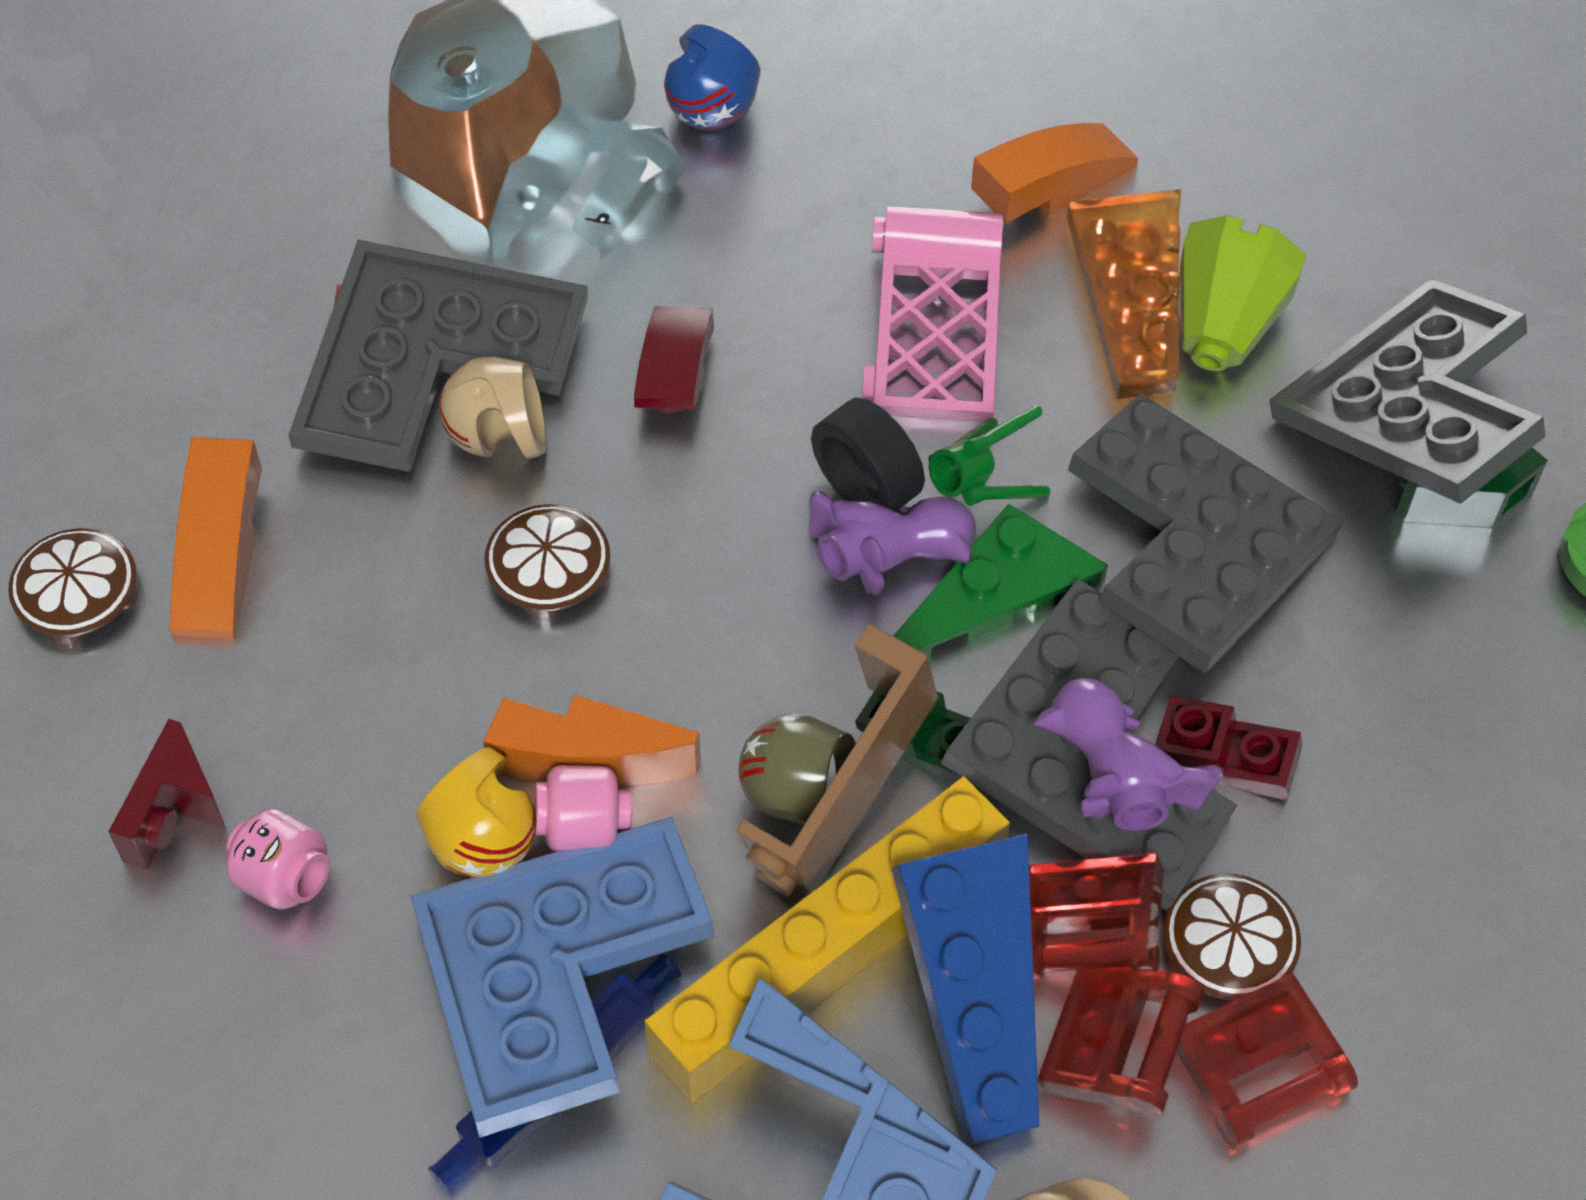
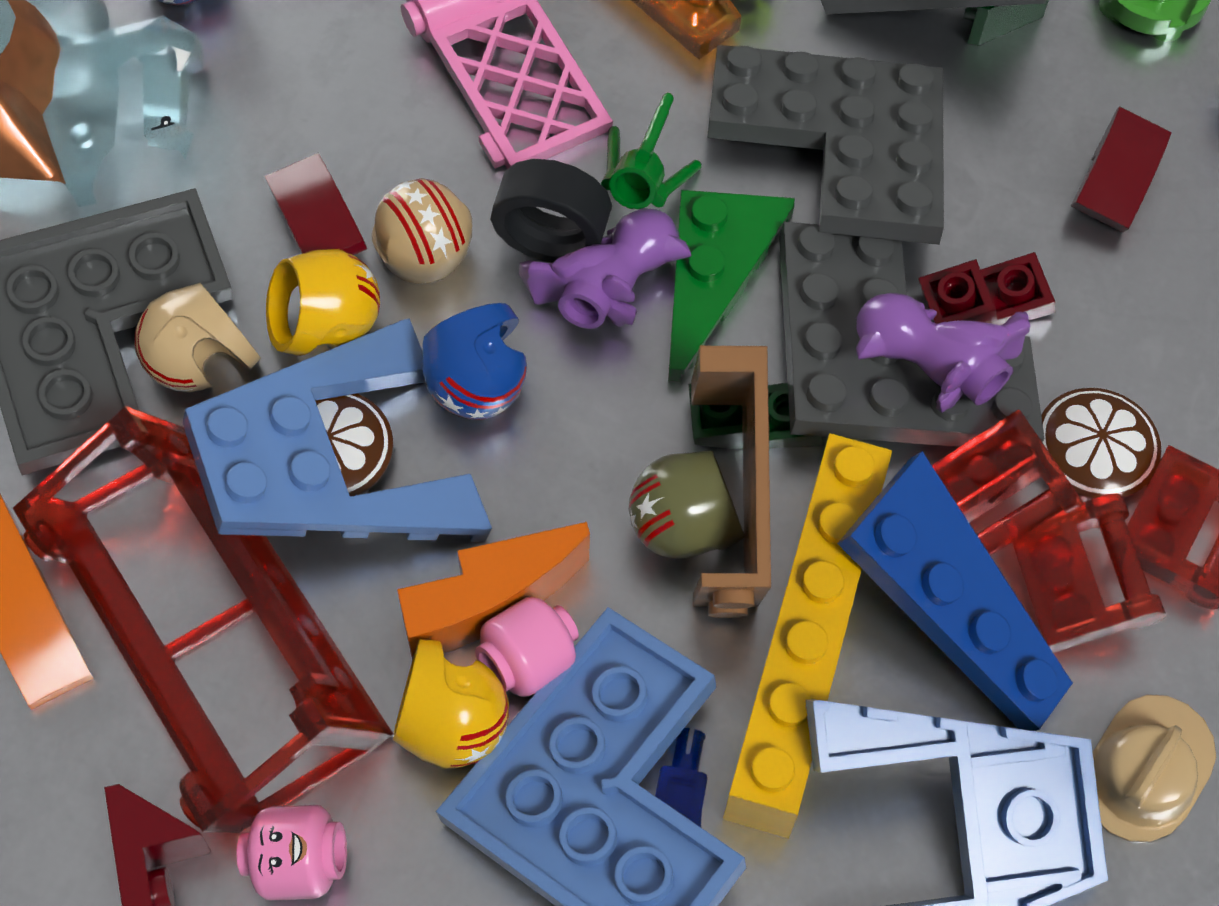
camera: 35 degrees left, 5 degrees up
none -> clear red windscreen [13,406,393,833]
none -> medium blue wing [182,318,492,542]
none -> yellow helmet [266,249,380,356]
none -> tan helmet [372,178,472,284]
none -> blue helmet [422,303,527,420]
none -> dark red slope [1071,106,1172,232]

